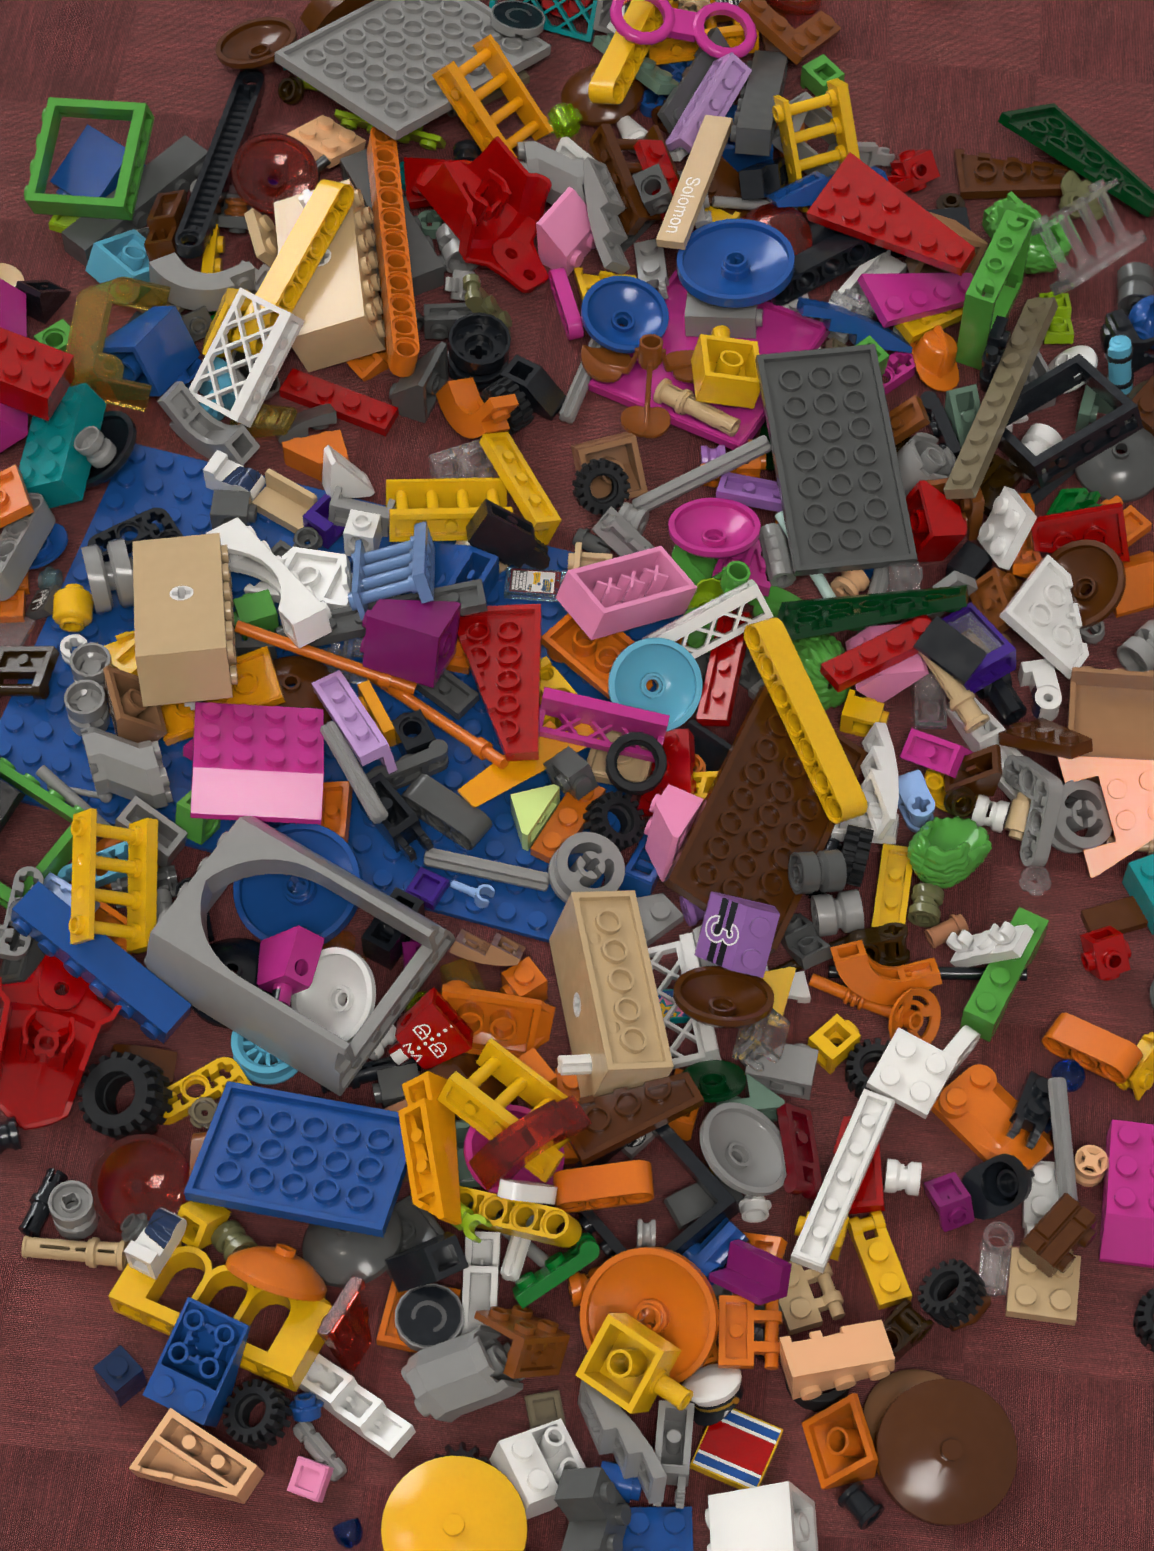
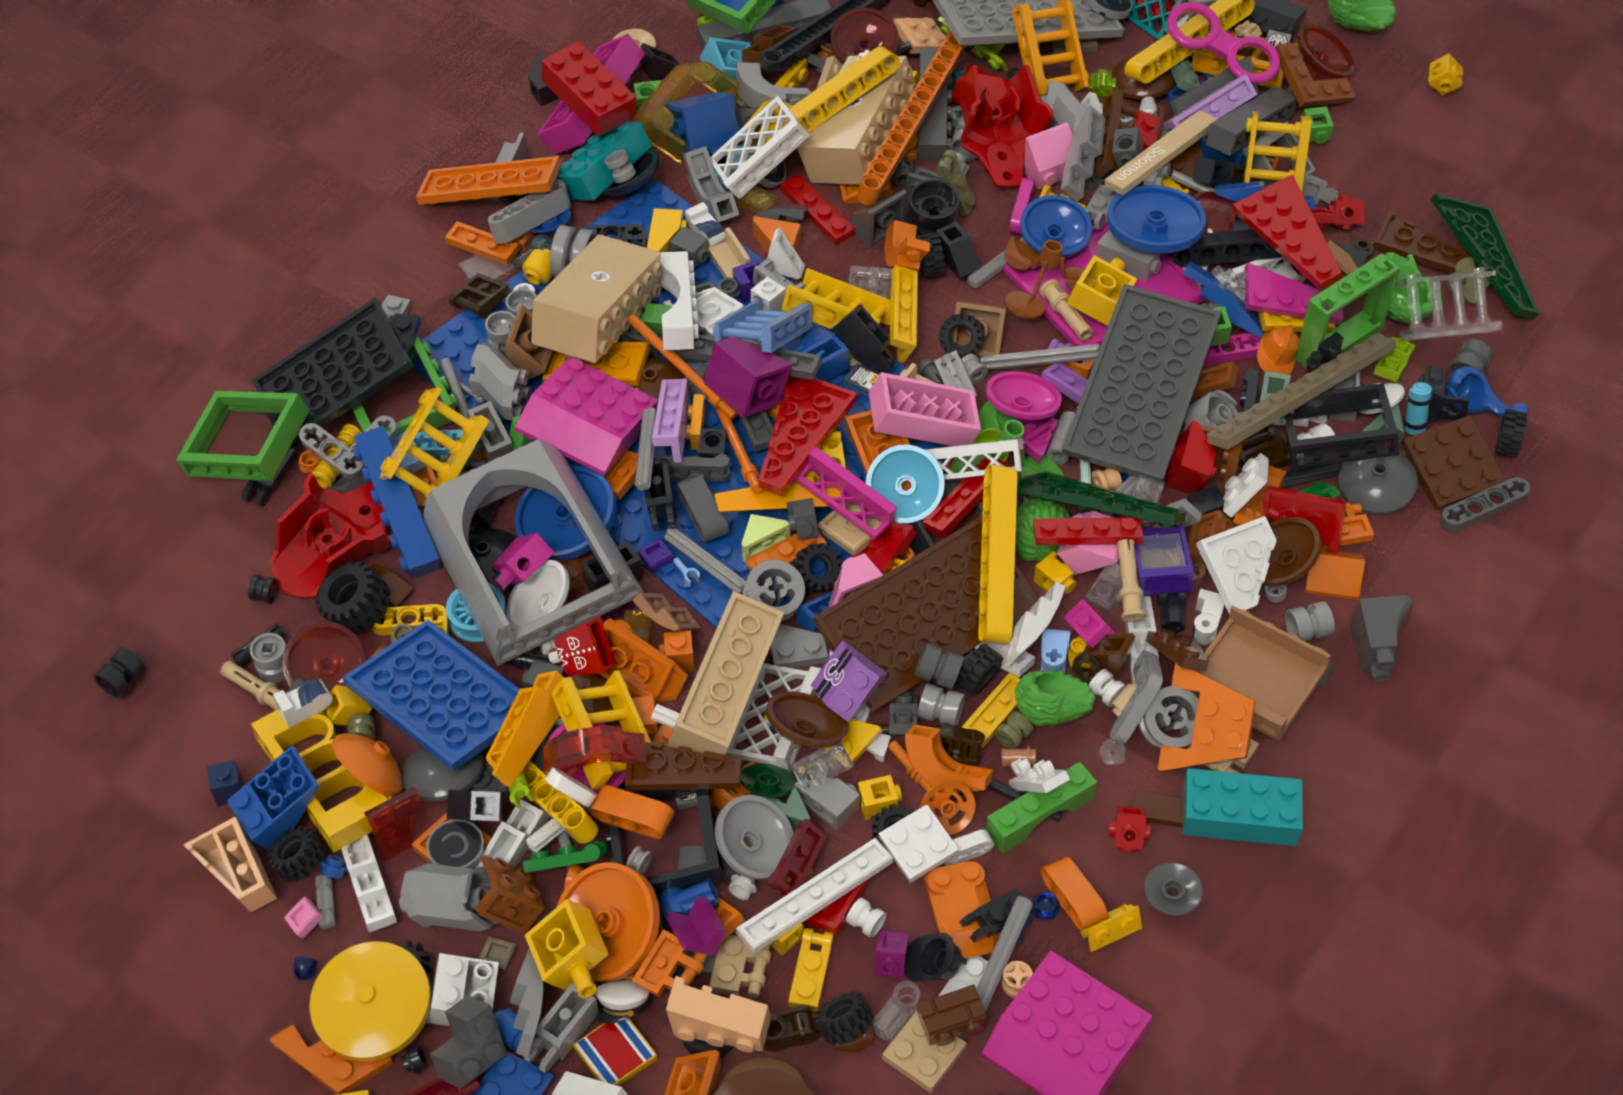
camera: 30 degrees right, 5 degrees down
black tyre [606,732,667,795] -> none
black slope [913,616,987,685] -> none
none -> yellow slope [647,208,687,252]

